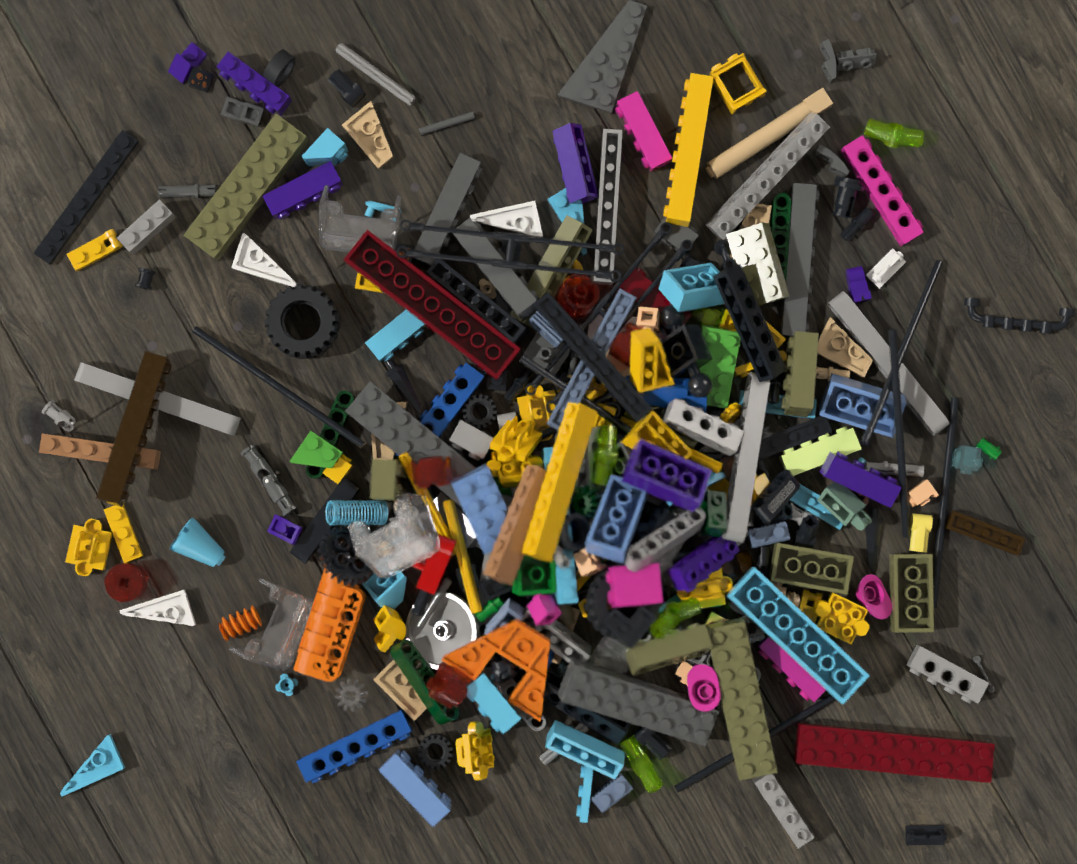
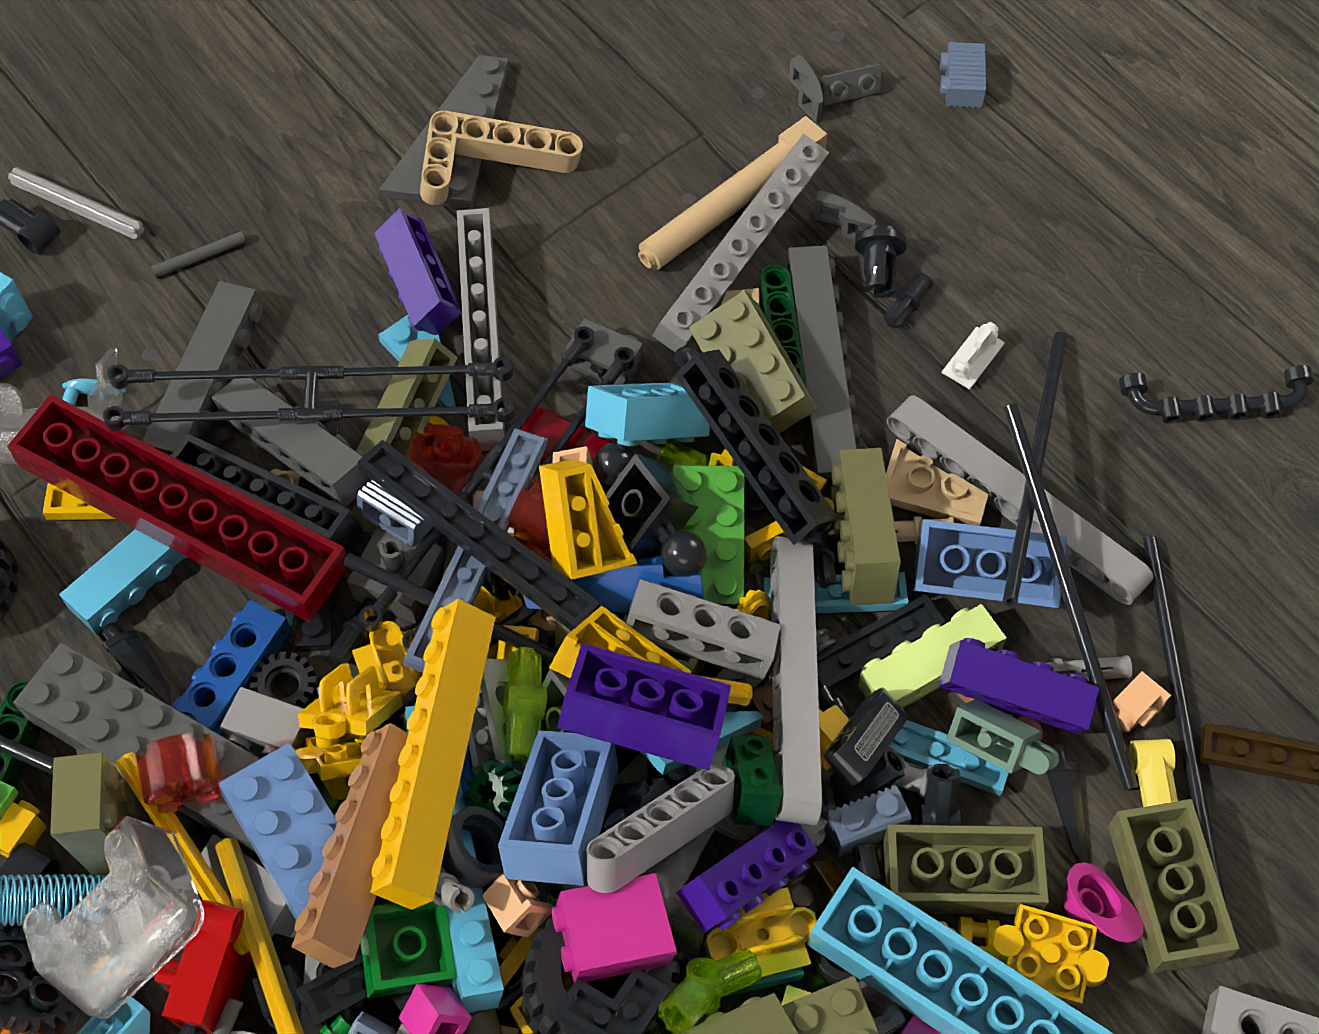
camera: 10 degrees left, 25 degrees down
tan wing [342,101,393,169] -> none
white wing [470,201,543,238] -> none
dark pink brick [615,91,672,172] -> none
yellow brick [663,73,713,227] -> none
yellow window [709,53,767,115] -> none
dark pink brick [840,135,923,247] -> none
dark purple leg [846,266,871,304] -> none
clear neon green piece [864,118,924,148] -> none
clear light blue brick [952,445,983,475] -> none
green pin [976,437,1002,460] -> none
none -> tan beam [420,111,583,205]
none -> sand blue brick [940,42,986,109]

